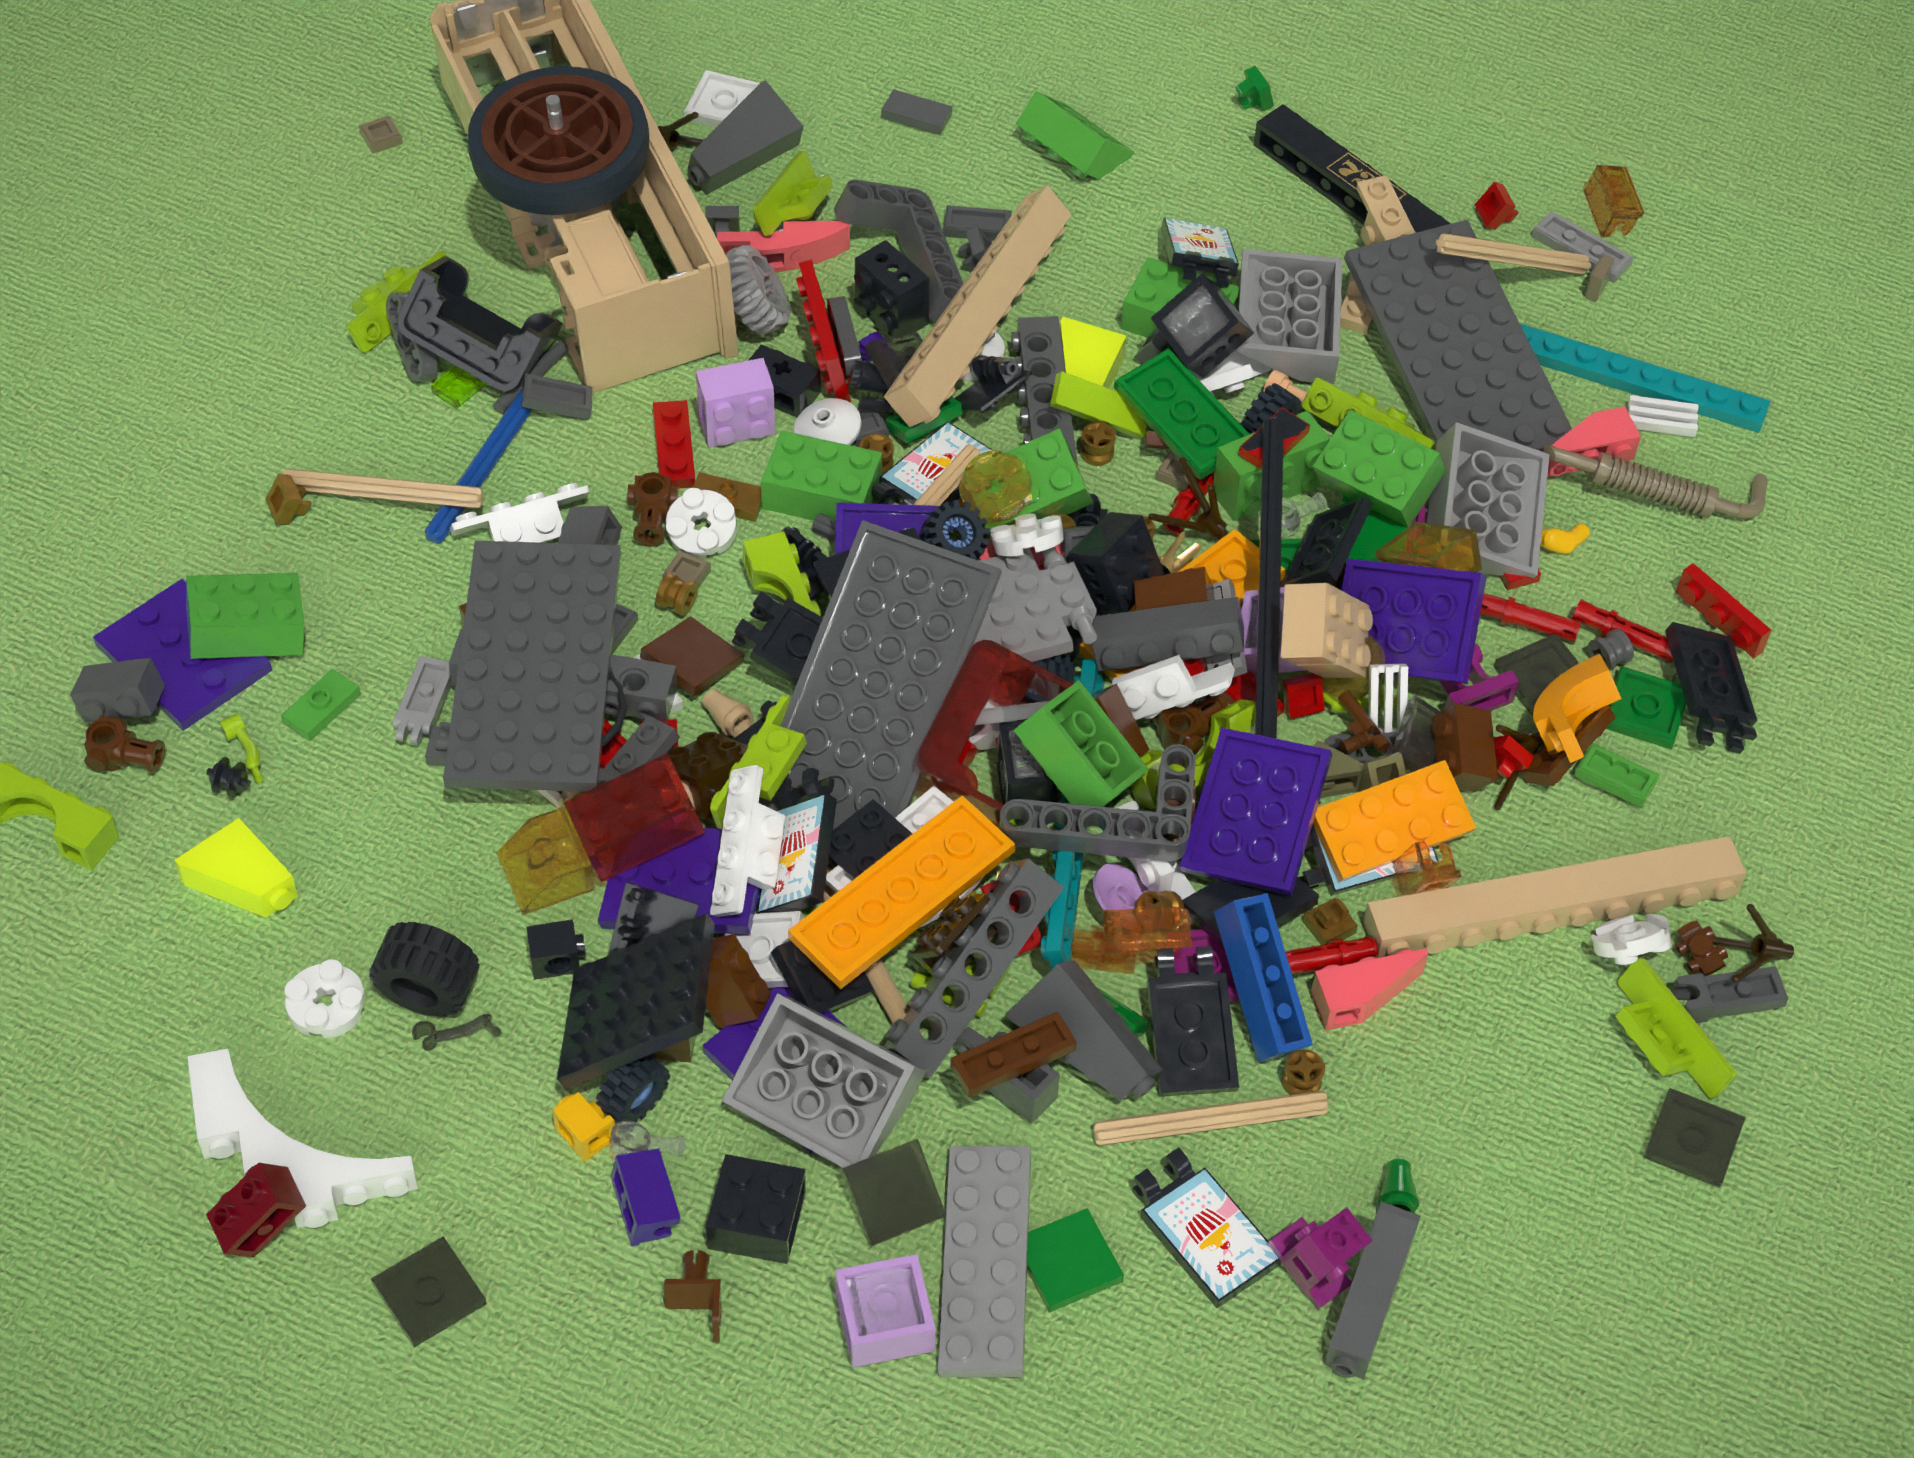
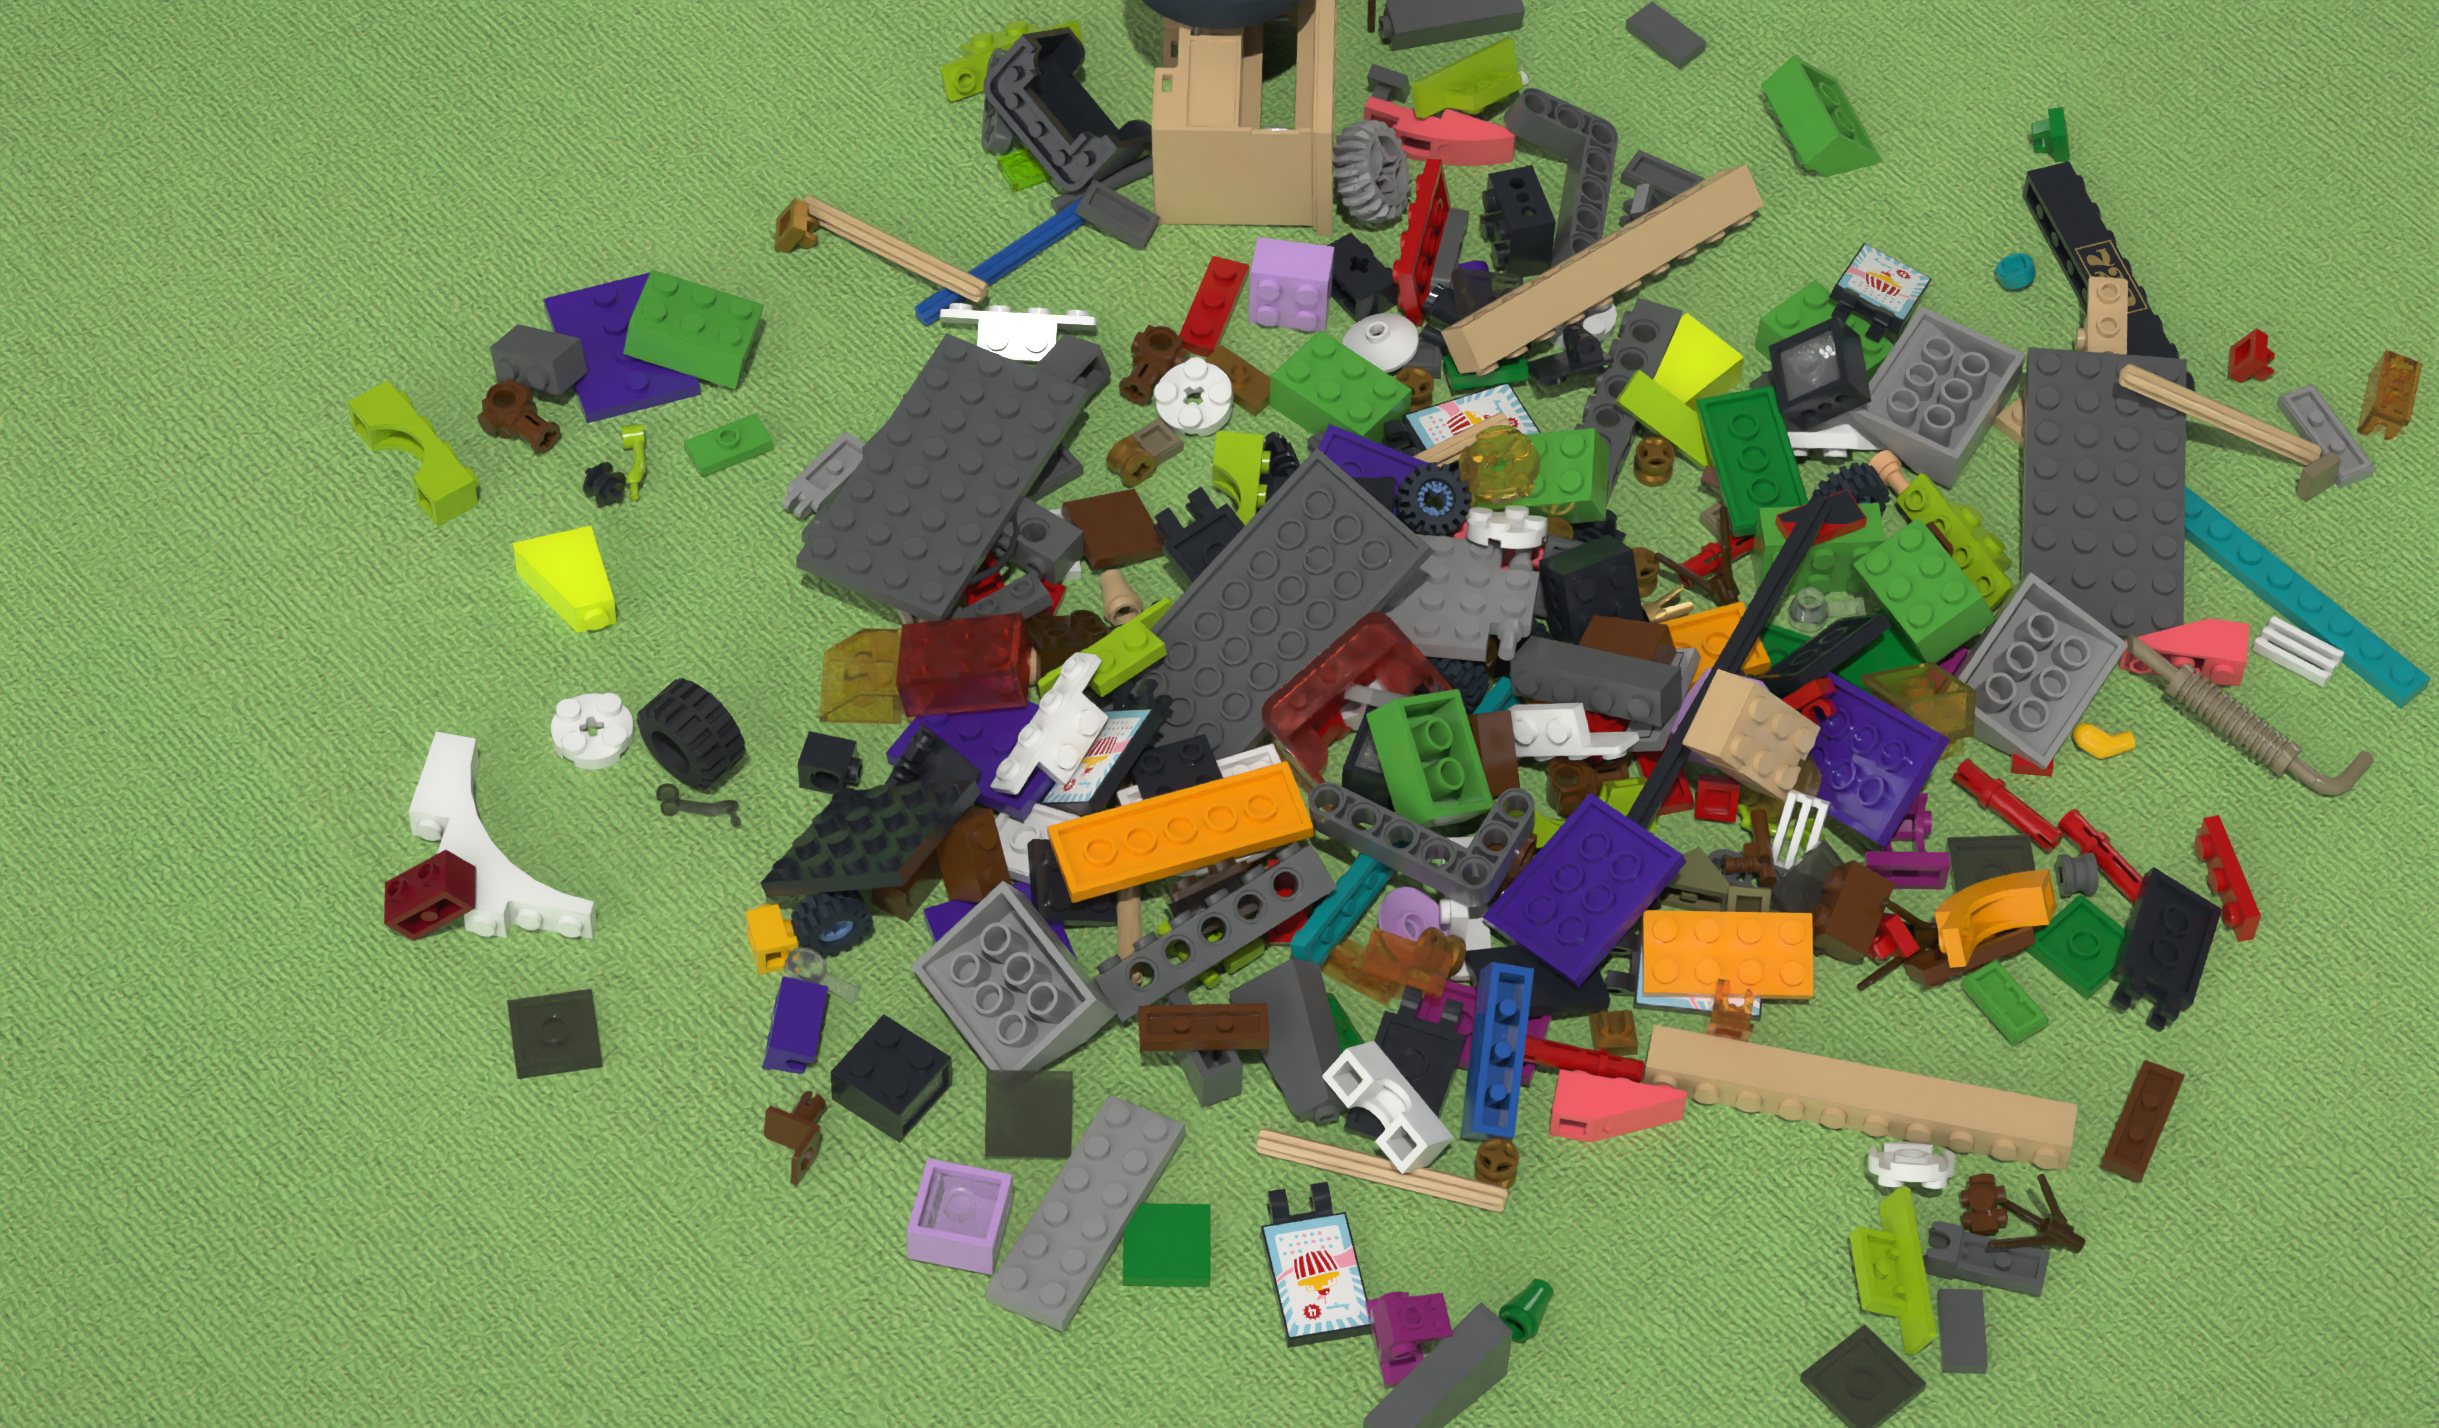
camera: 25 degrees right, 0 degrees up
none -> white arch [1322,1041,1454,1174]
none -> red tile [1782,677,1837,725]
none -> dark grey tile [1937,1289,1988,1374]
none -> teal tile [1996,253,2037,289]
none -> reddish brown plate [2101,1060,2185,1183]

